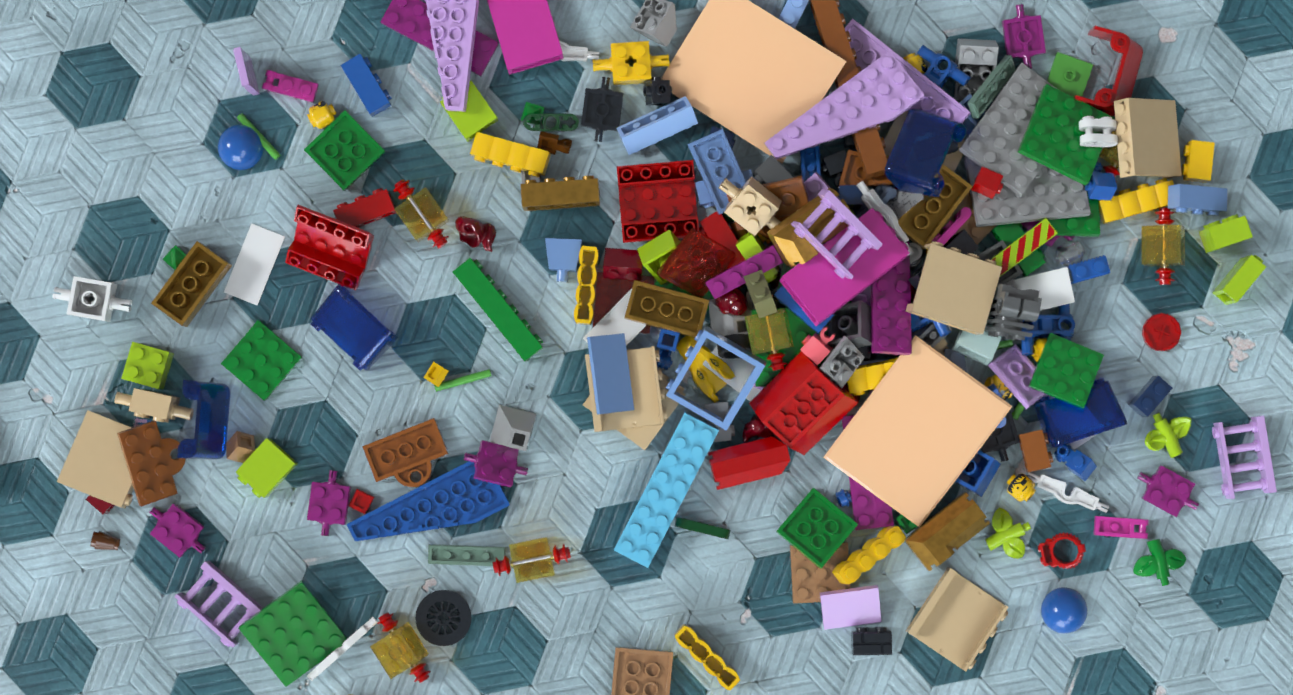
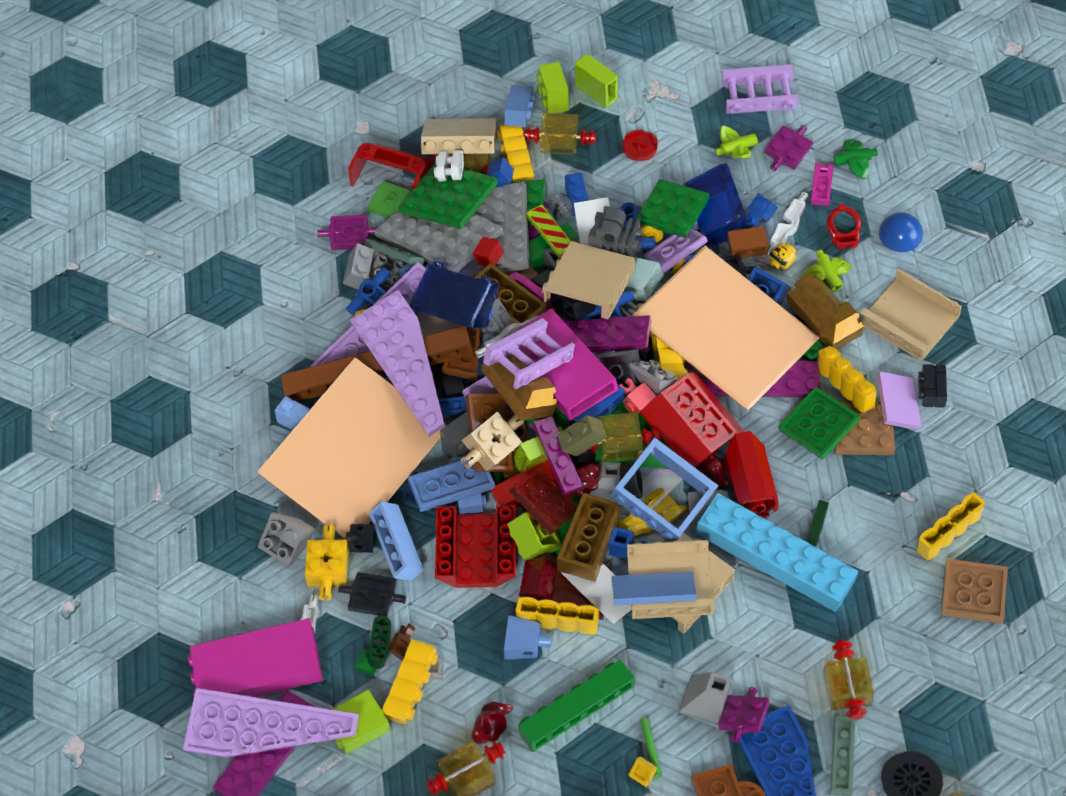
camera: 80 degrees left, 30 degrees down
pearl gold brick [521,176,600,211] -> none
blue plate [836,489,852,507] -> none
dark blue brick [1128,375,1173,417] -> none
yellow brick [1181,140,1215,183] -> none

